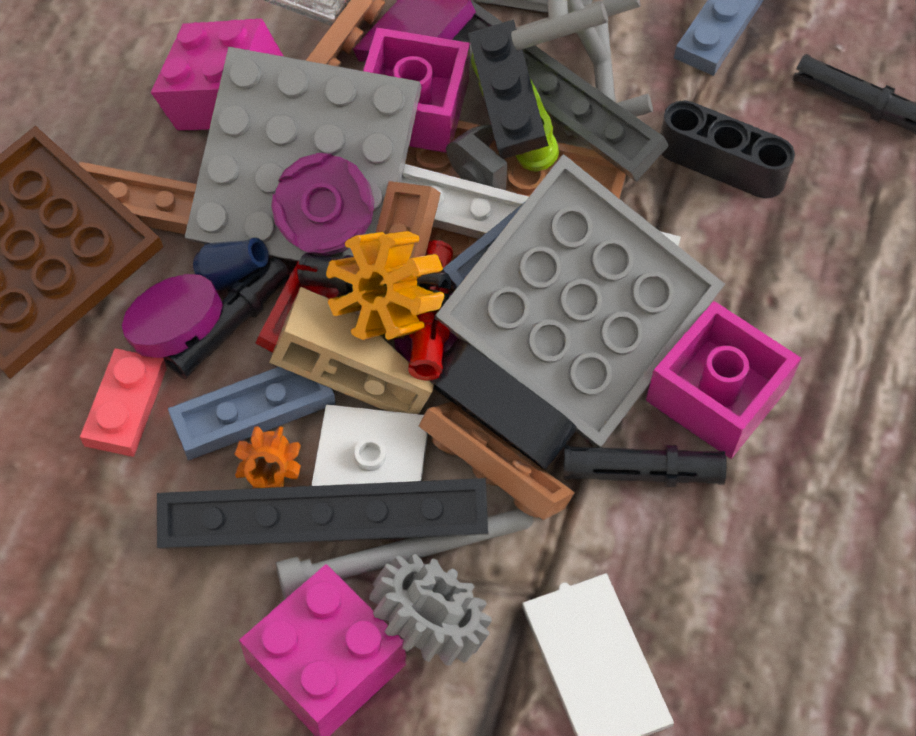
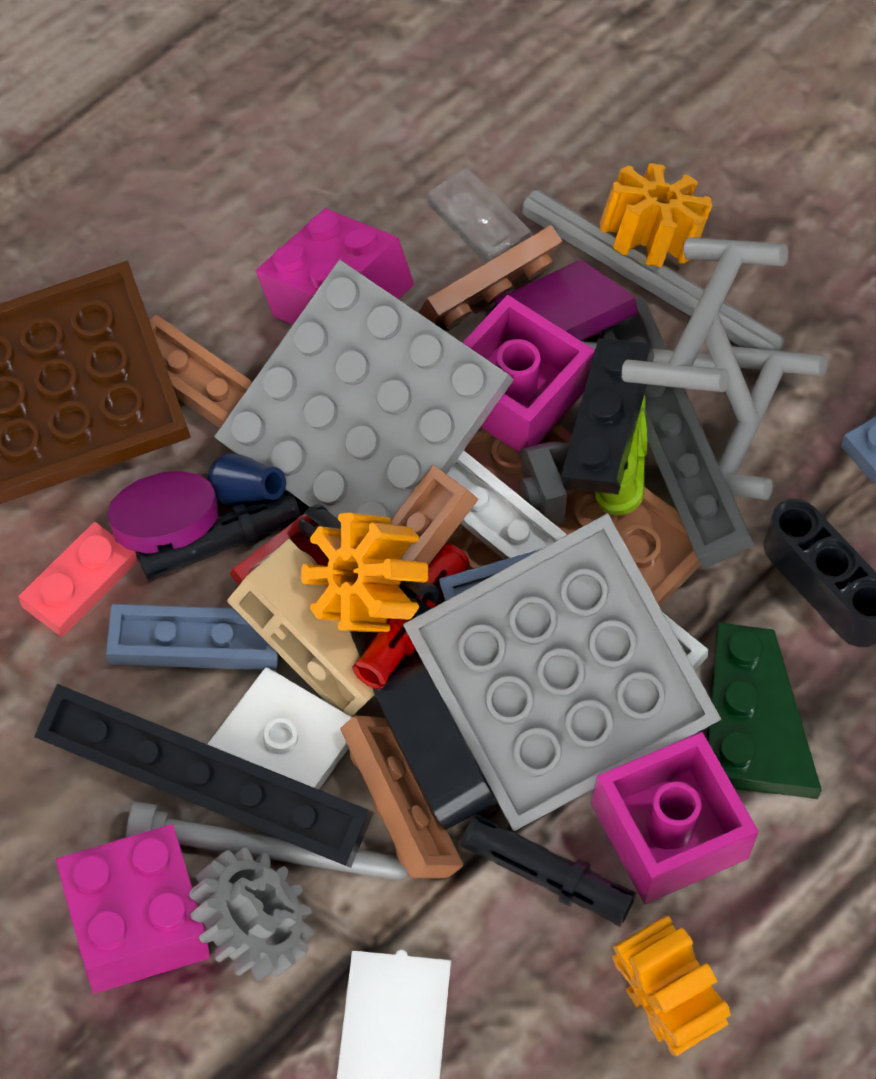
camera: 25 degrees right, 0 degrees up
orange gear [234,426,301,489] -> none
magenta tile [271,153,374,256] -> none
none -> light orange gear [612,915,731,1056]
none -> dark green wing [707,623,822,799]

